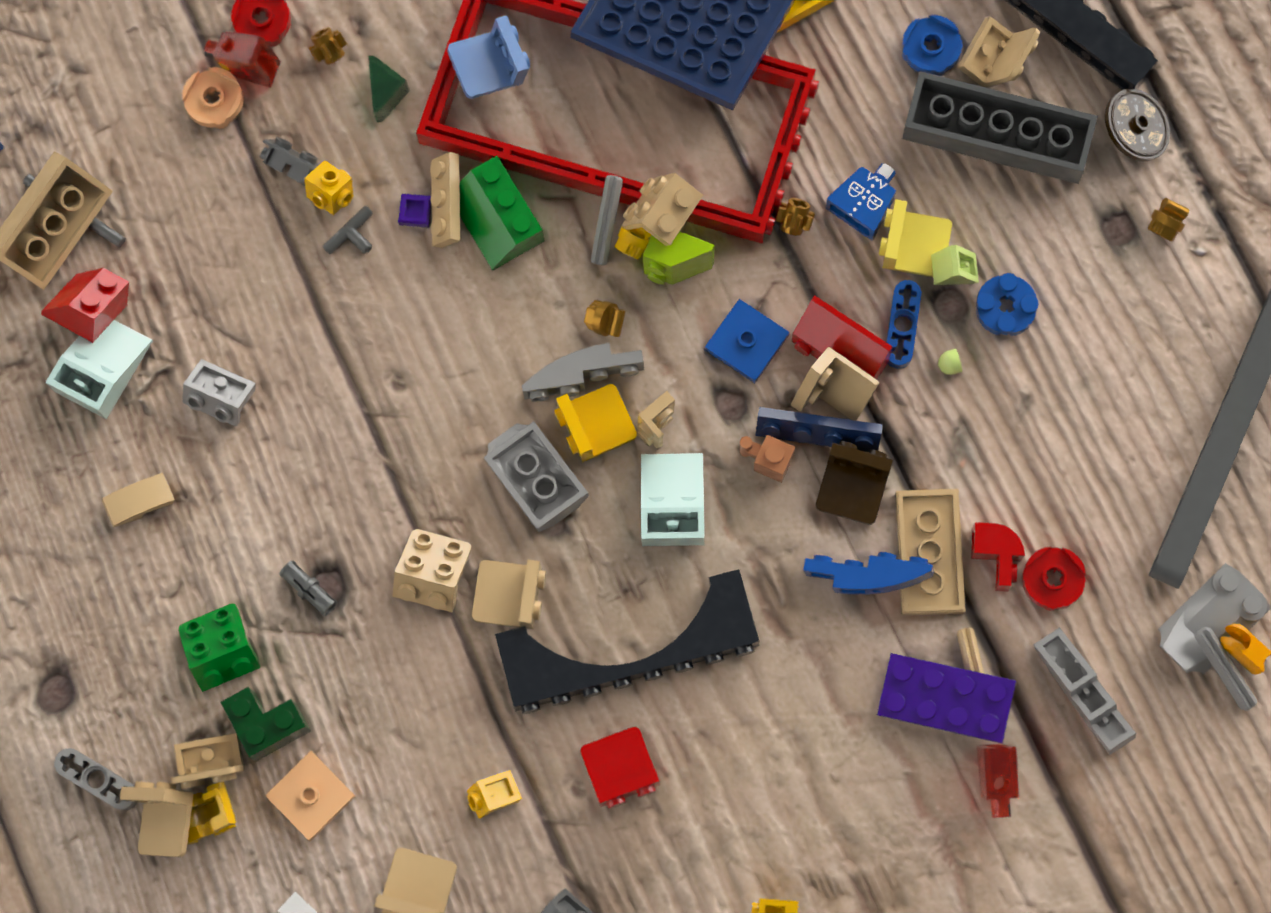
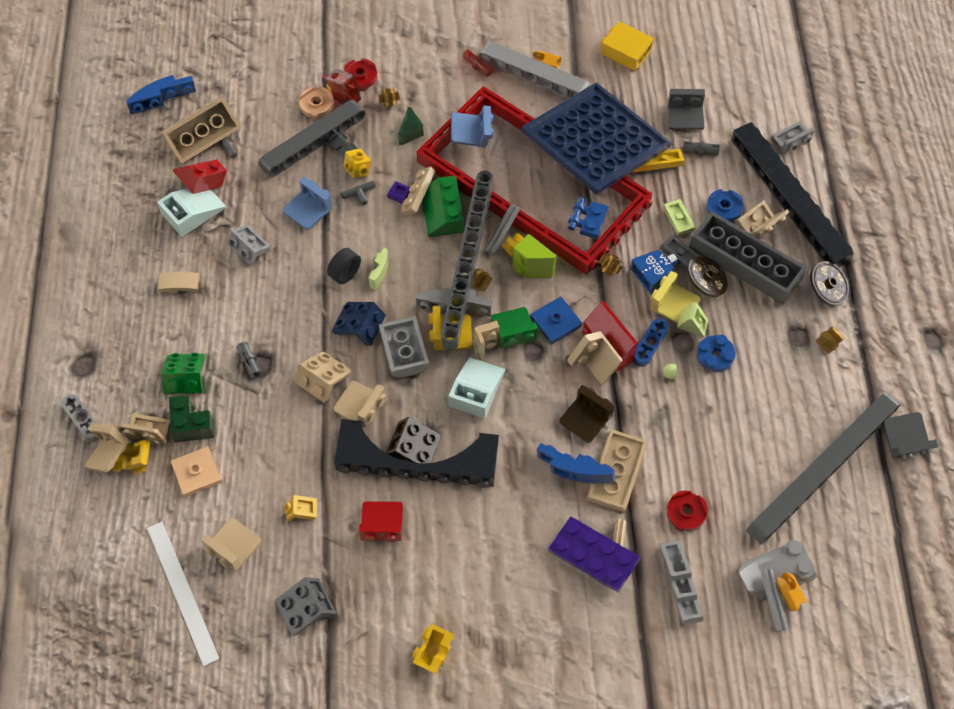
camera: 15 degrees right, 15 degrees down
tan bracket [622,173,703,246] -> none
nougat brick [739,435,795,483] -> none
dark blue plate [755,407,883,452] -> none
red brick [971,522,1025,592] -> none
clear red torso [977,743,1019,818] -> none
none -> dark grey beam [258,100,366,177]
none -> medium blue bracket [283,177,333,230]
none -> black tyre [327,248,361,284]
none -> dark blue bracket [332,302,386,346]
none -> yellowish green slope [368,248,389,291]
none -> bracket [386,417,441,463]
none -> dark grey beam [441,170,493,351]
none -> green bracket [491,307,538,349]
none -> blue plate [568,197,609,239]
none -> dark grey plate [660,234,701,270]
none -> yellowish green plate [663,199,695,236]
none -> dark brown shield [687,257,728,297]

